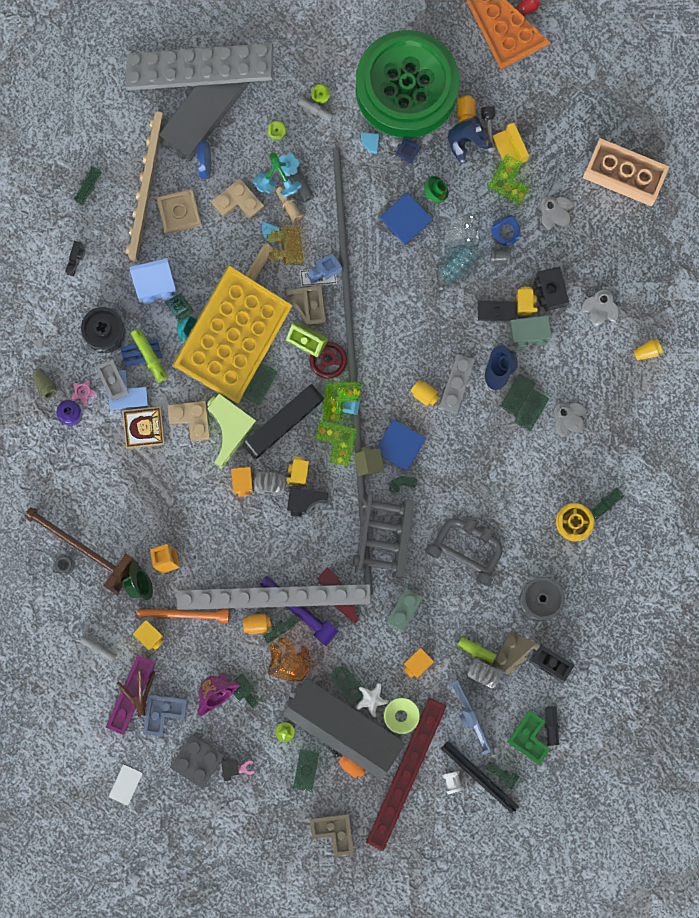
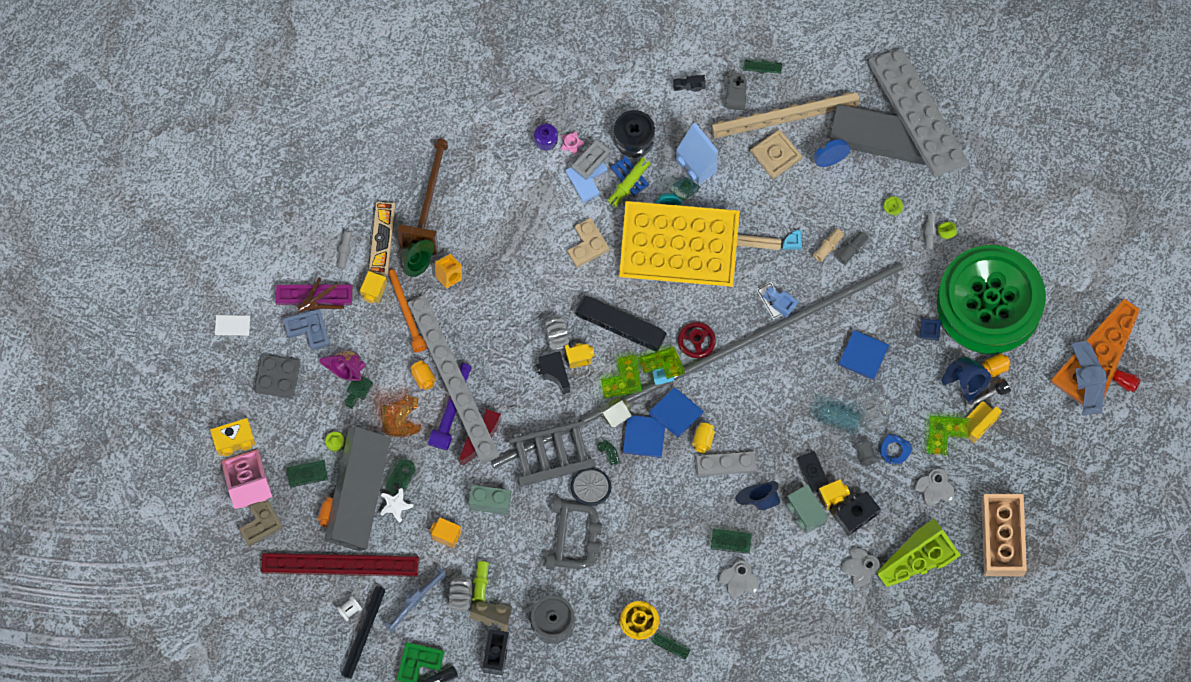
camera: 75 degrees right, 10 degrees down
olive cone [32,370,57,399] -> none
dark grey plate [54,556,74,575] -> none
tile [122,407,165,449] -> none
yellowish green arch [207,394,256,469] -> none
tan plate [211,178,264,219] -> none
pearl dark grey piece [221,760,254,781] -> none
light orange brick [231,467,253,497] -> none
clear green plate [243,363,278,406] -> none
medium azure plant [253,153,302,197] -> none
clear green plate [263,615,299,644] -> none
clear yellow plate [266,226,304,265] -> none
dark tan wing [286,285,327,326] -> none
lime slope [286,322,329,357] -> none
medium azure tile [361,132,379,154] -> none
yellowish green piece [384,698,419,734] -> none
green plate [424,176,449,204] -> none
clear green piece [486,762,520,790] -> none
clear green plate [500,374,536,416] -> none
yellow cone [633,339,663,361] -> none
none -> yellow brick [210,418,256,456]
none -> bright pink slope [221,449,272,509]
none -> tile [369,202,396,276]
none -> light grey wheel [570,468,612,506]
none -> blue tile [649,387,704,438]
none -> dark grey piece [726,73,747,111]
none -> lime wedge [876,518,961,587]
none -> sand blue plate [1071,341,1107,416]

